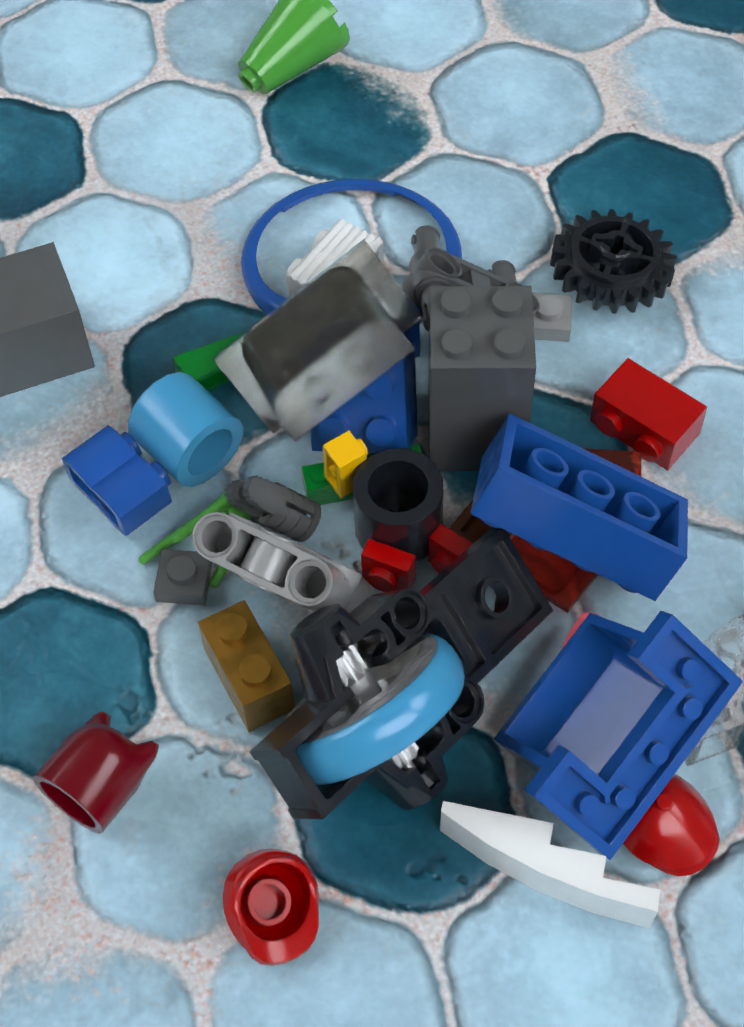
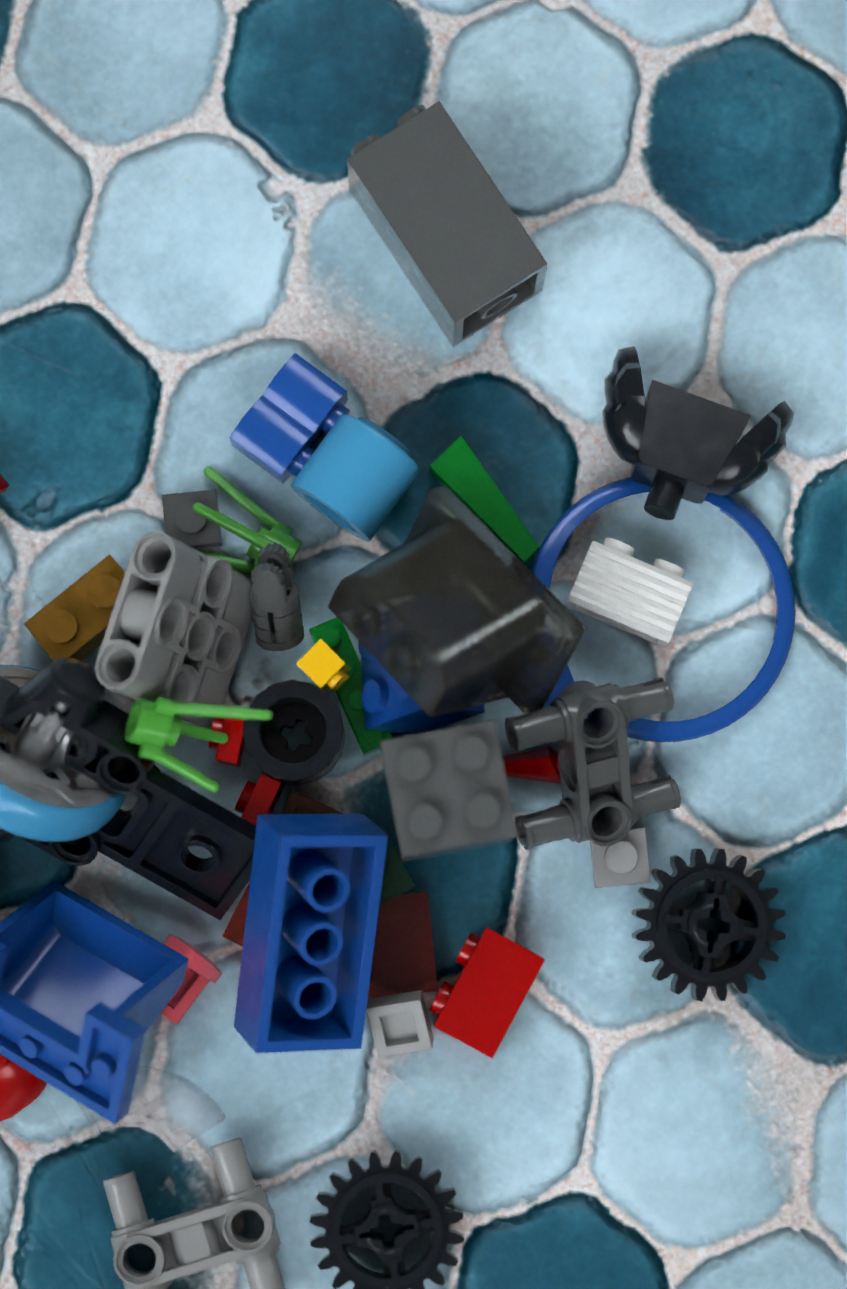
camera: 75 degrees right, 25 degrees up
none -> bright green plant [124,696,273,793]
none -> light grey plate [366,990,434,1058]
none -> black torso [602,346,794,520]

